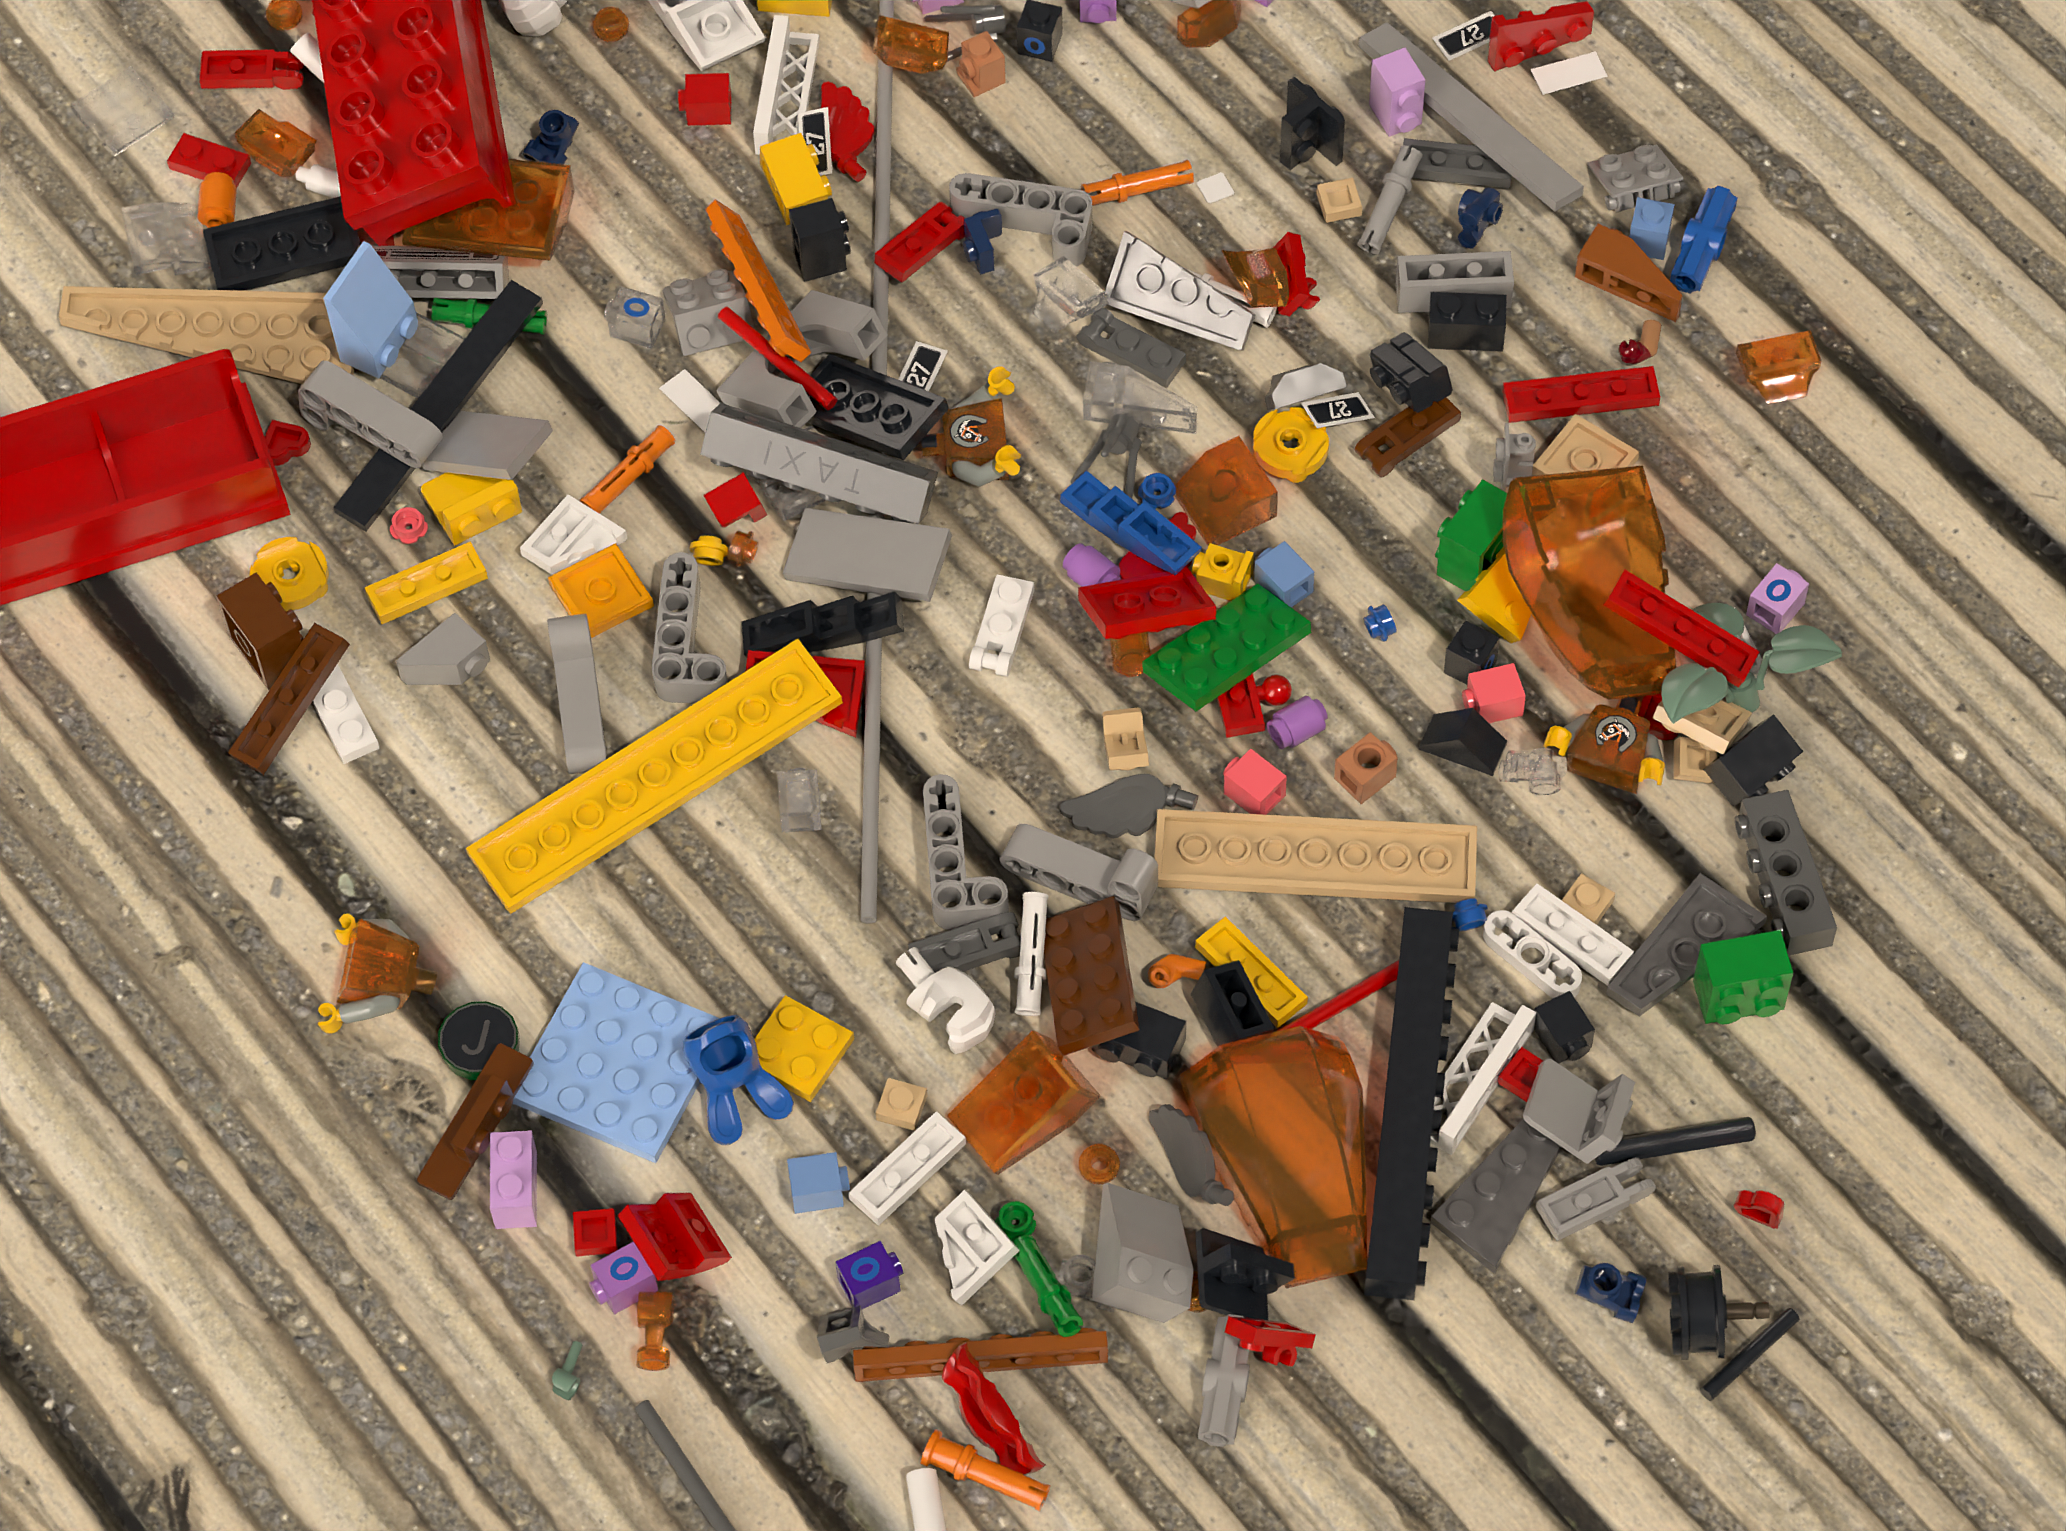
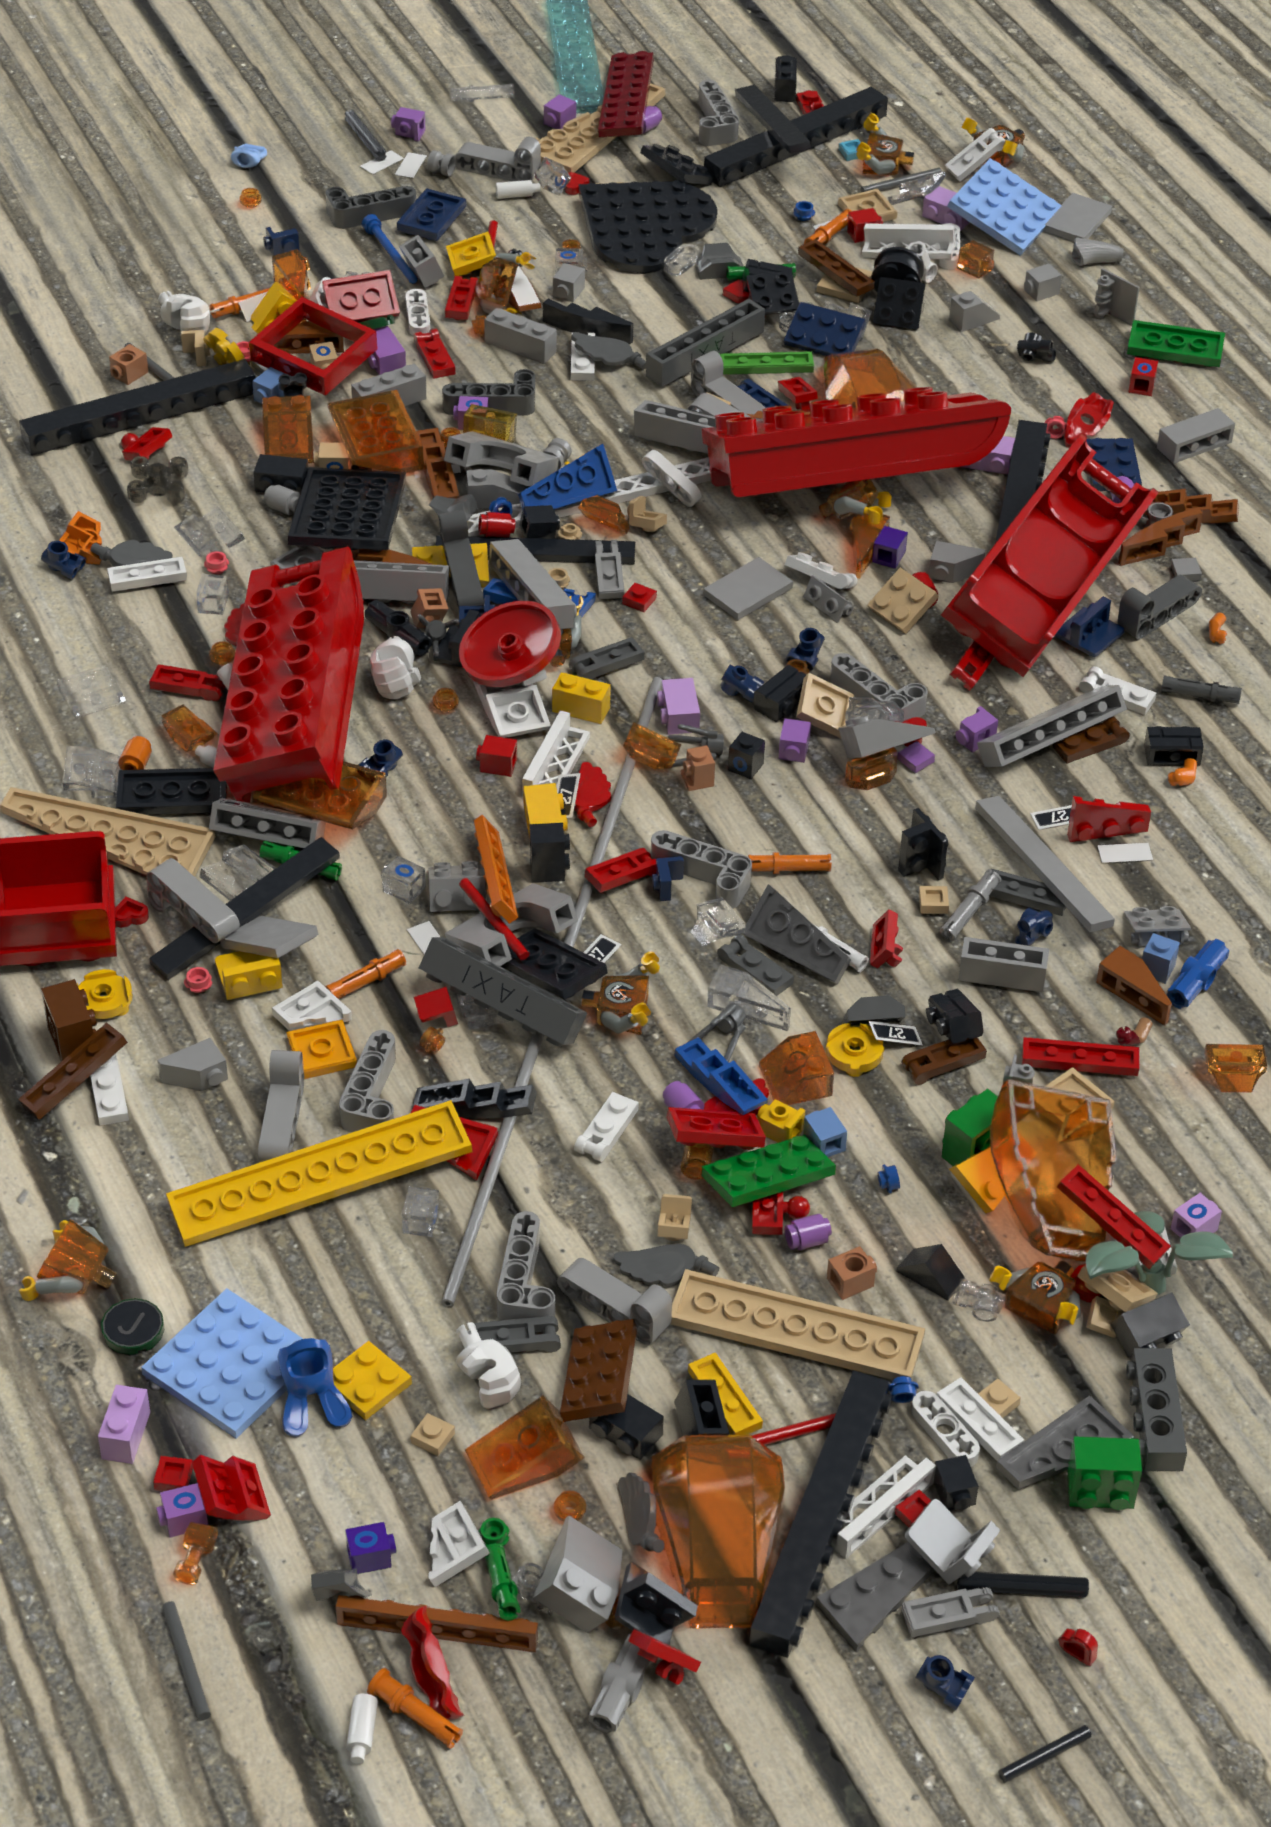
camera: 10 degrees right, 15 degrees down
red plate [167,133,251,188] -> none
light blue slope [323,241,418,379] -> none
yellow plate [364,541,488,624] -> none
reddish brown bracket [417,1043,534,1200] -> none
sand green hand [552,1341,583,1401] -> none
yellow plate [690,536,729,566] -> none
light grey tile [783,508,952,602] -> none
medium blue brick [787,1152,850,1214] -> none
white plate [849,1111,966,1226] -> none
white pin [1014,892,1049,1016] -> none
blue plate [1138,473,1176,509] -> none
orange arm [1148,954,1207,988] -> none
white sticker [1197,173,1234,203] -> none
clear orange slope [1222,248,1289,308] -> none
coral brick [1223,749,1287,815] -> none
lavender brick [1369,47,1425,137] -> none
black brick [1428,292,1507,352] -> none
black brick [1444,620,1500,685] -> none
coral brick [1462,663,1526,723] -> none
black wheel [1668,1265,1770,1360] -> none

